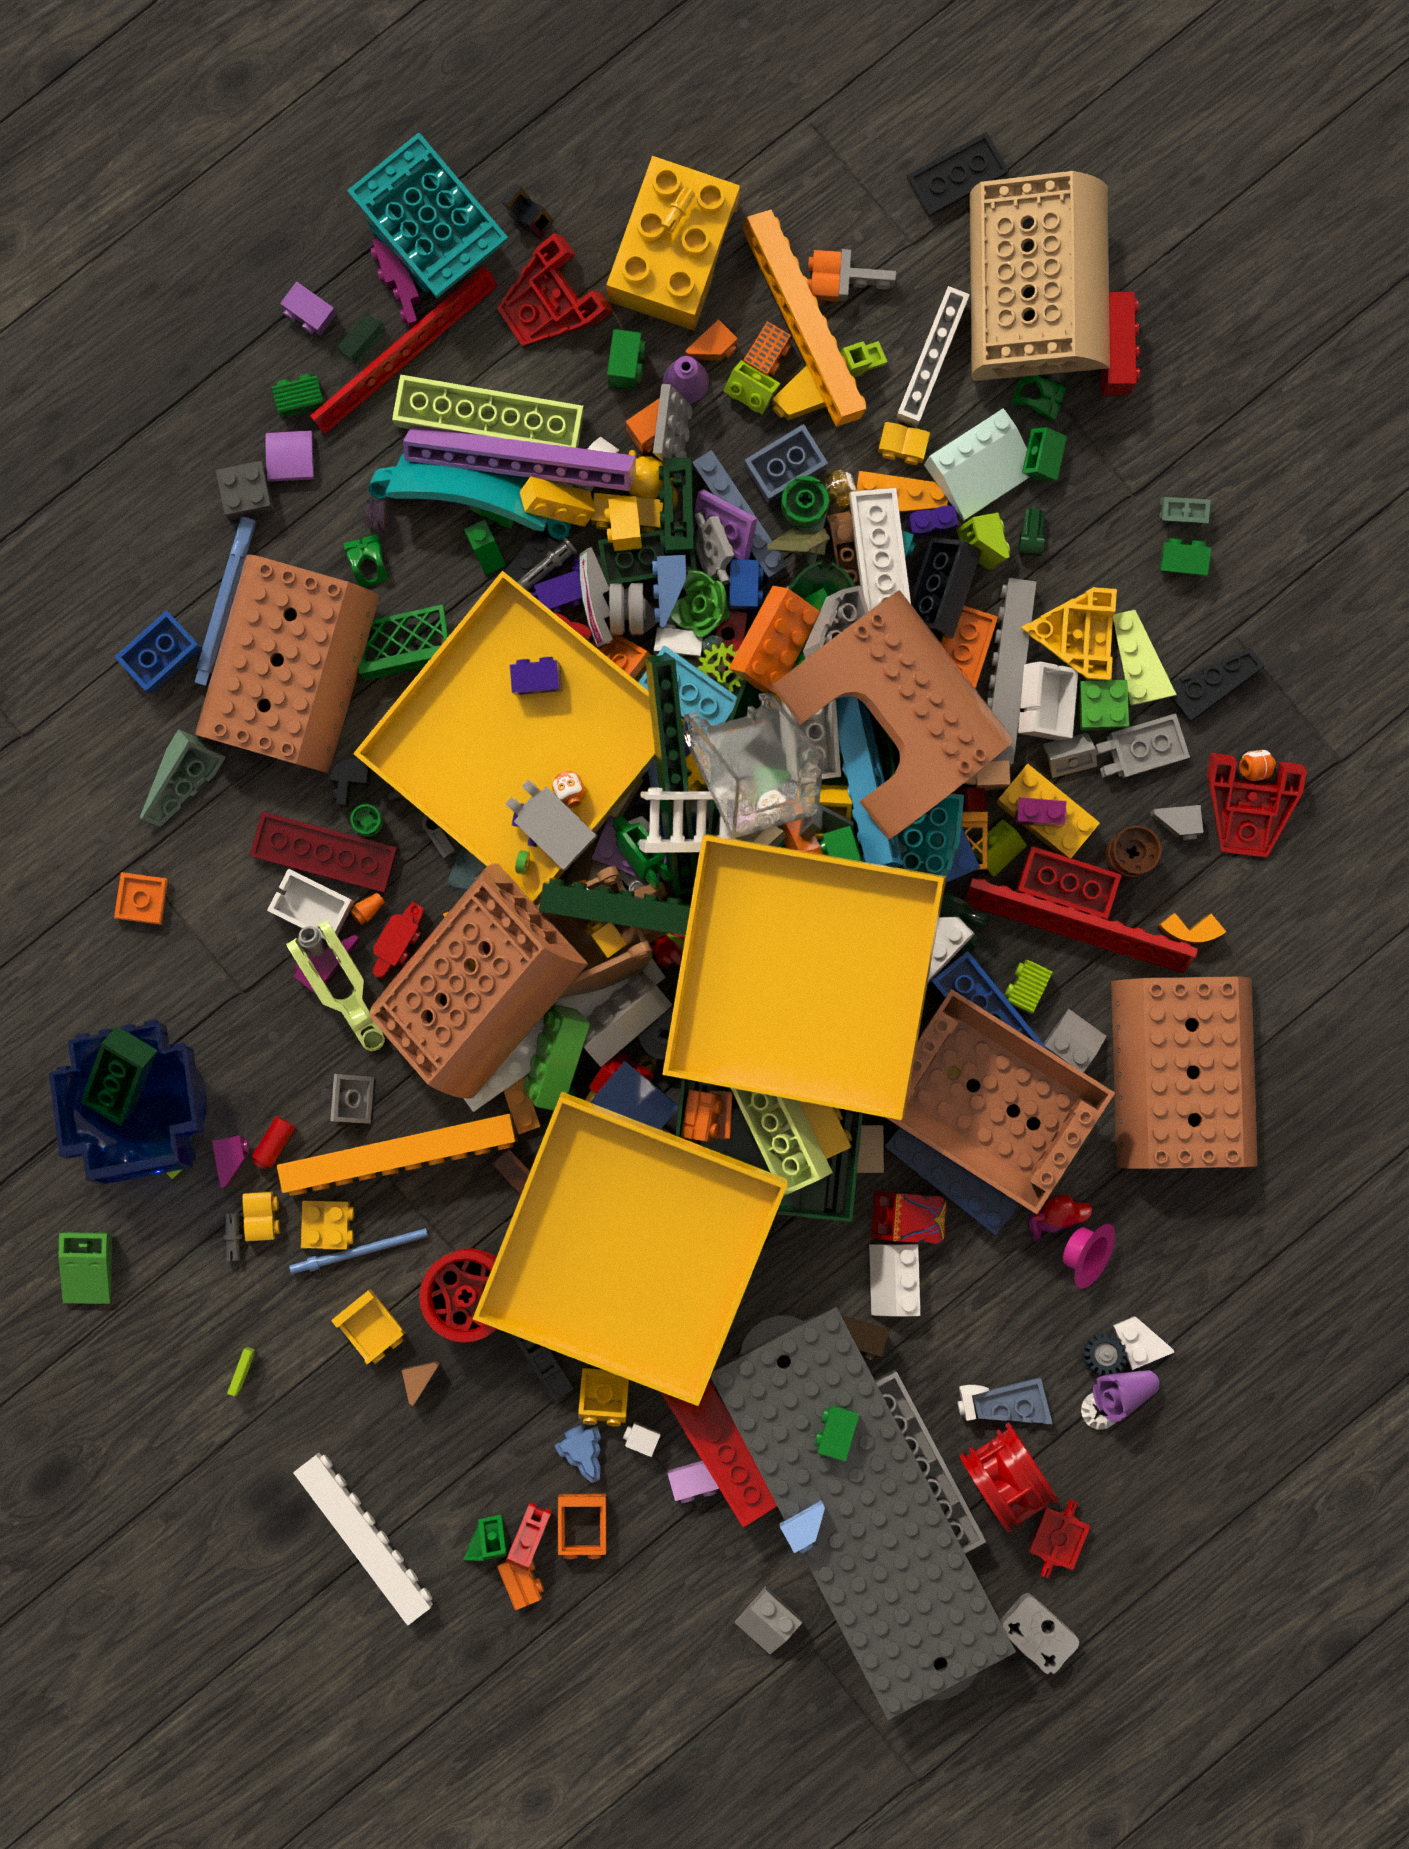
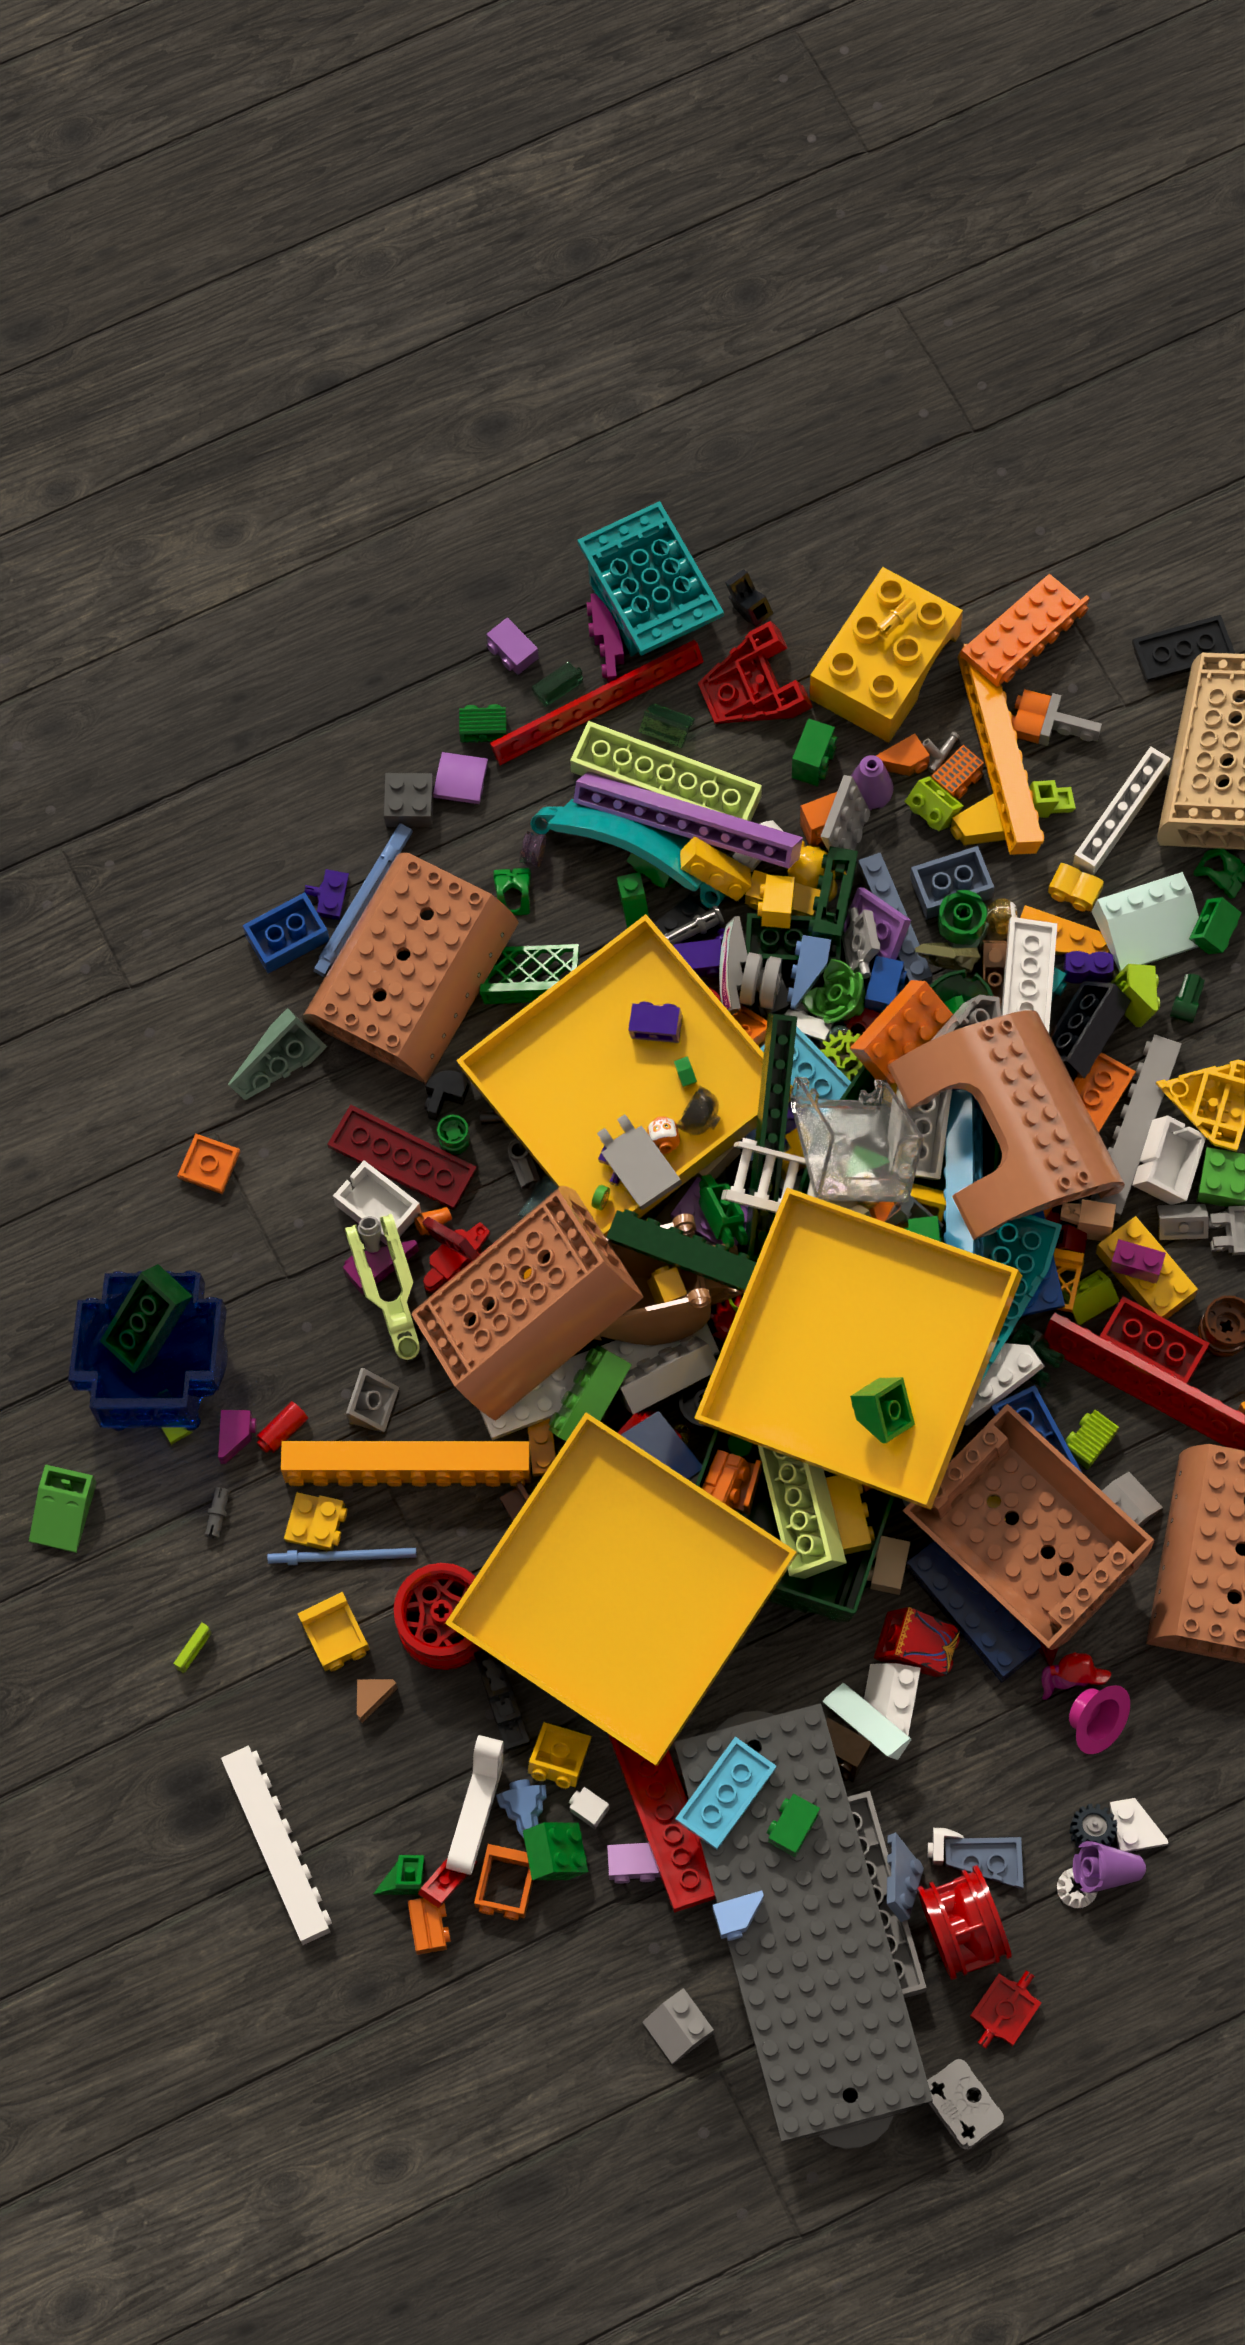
camera: 20 degrees right, 15 degrees down
yellow brick [243,1191,280,1241] -> none
none -> dark purple plate [304,869,349,920]
none -> dark red tile [422,1217,479,1261]
none -> white beam [446,1735,504,1875]
none -> green brick [523,1822,588,1880]
none -> clear green panel [639,703,695,748]
none -> green piece [674,1056,697,1087]
none -> medium azure plate [675,1737,777,1850]
none -> clear smoke cylinder [676,1085,721,1135]
none -> light aqua slope [823,1683,911,1760]
none -> green slope [850,1377,915,1443]
none -> sand blue wing [887,1832,924,1922]
none -> light grey piece [922,732,960,774]
none -> orange bracket [959,574,1090,687]

